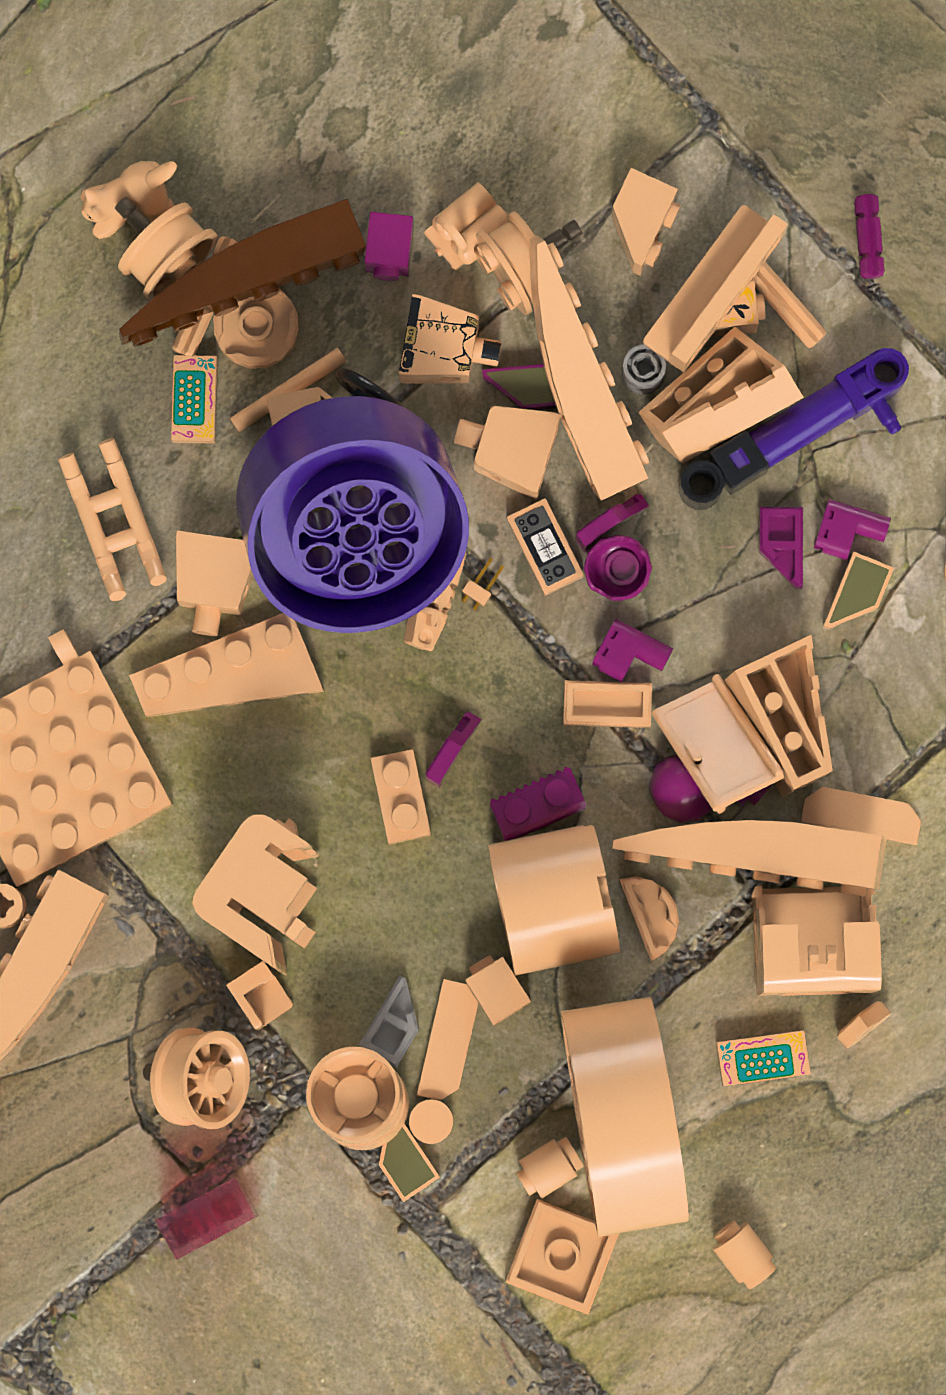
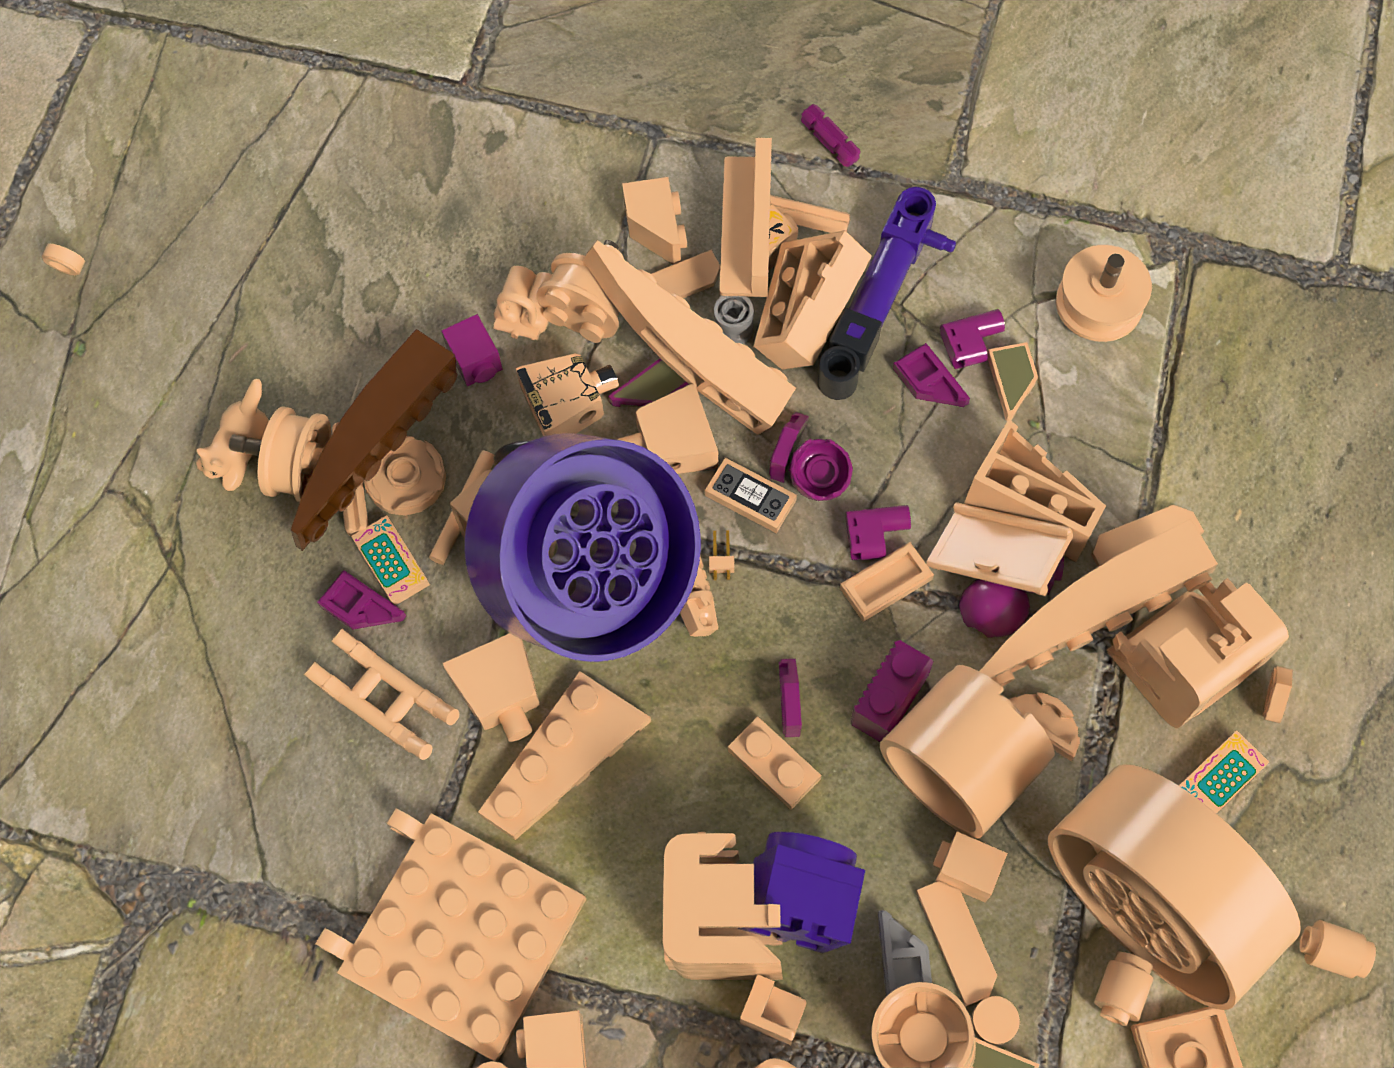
camera: 35 degrees left, 15 degrees down
none -> magenta tile [317,570,406,630]
none -> light nougat piece [651,249,720,298]
none -> dark purple piece [738,832,865,953]

